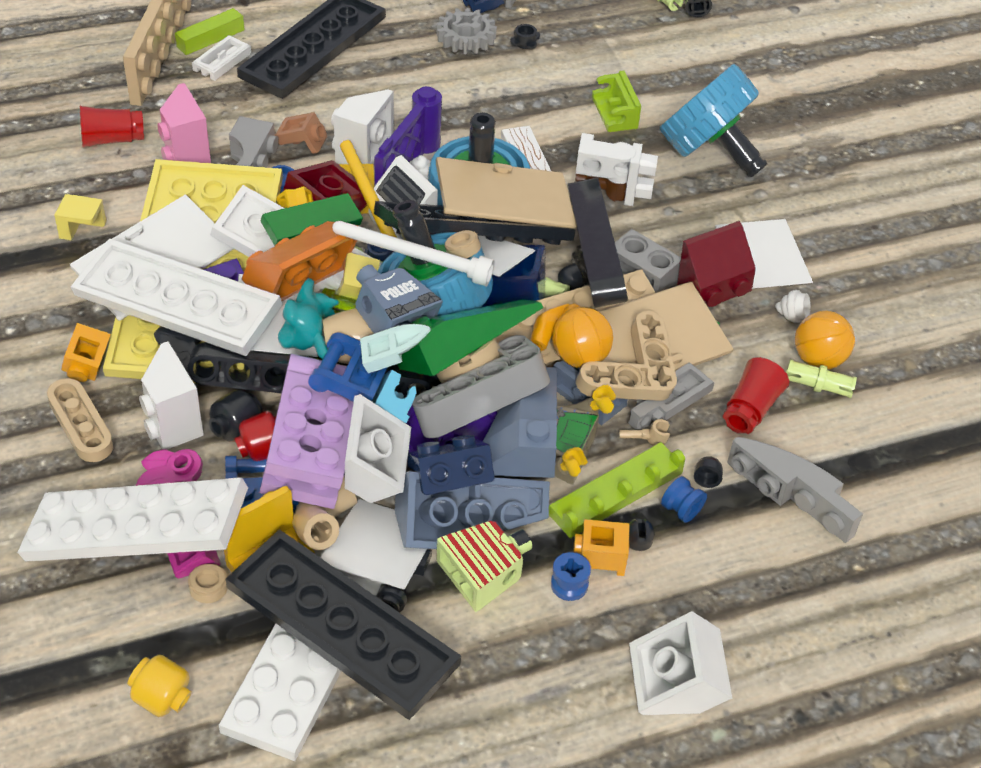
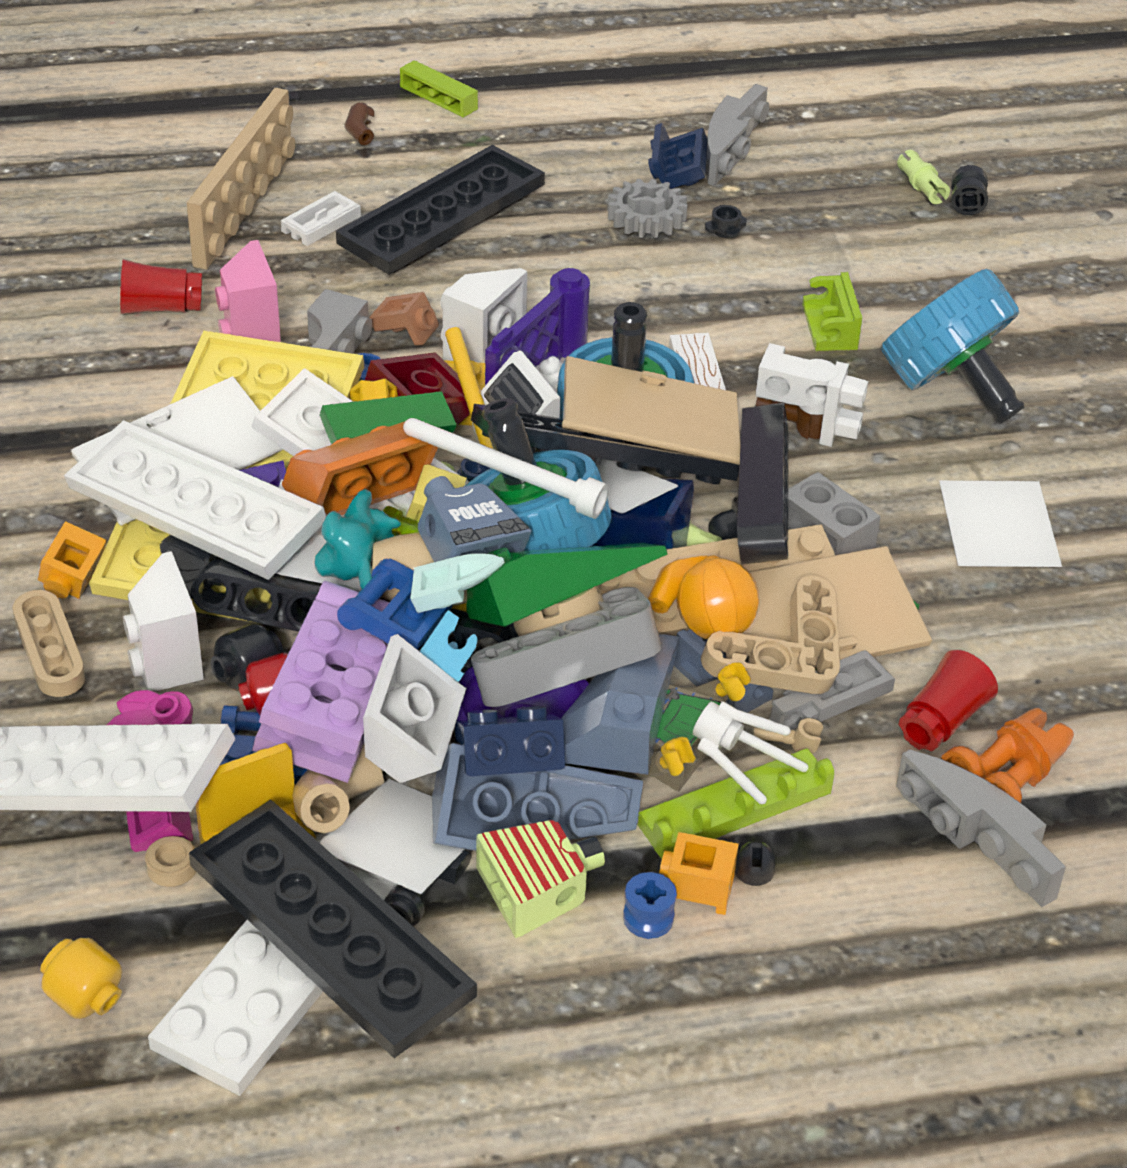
camera: 10 degrees right, 5 degrees down
light yellow panel [54,194,106,240] -> none
lime piece [175,8,244,55] -> none
tan tile [445,230,481,259] -> none
white slope [629,611,732,715] -> none
blue wheel [661,476,707,523] -> none
dark red slope [677,221,756,307] -> none
black hinge [694,456,723,488] -> none
white plate [775,290,811,323] -> none
yellowish green pin [786,359,857,398] -> none
light orange piece [795,311,855,370] -> none
none -> white plant [692,701,808,804]
none -> orange piece [941,707,1074,803]

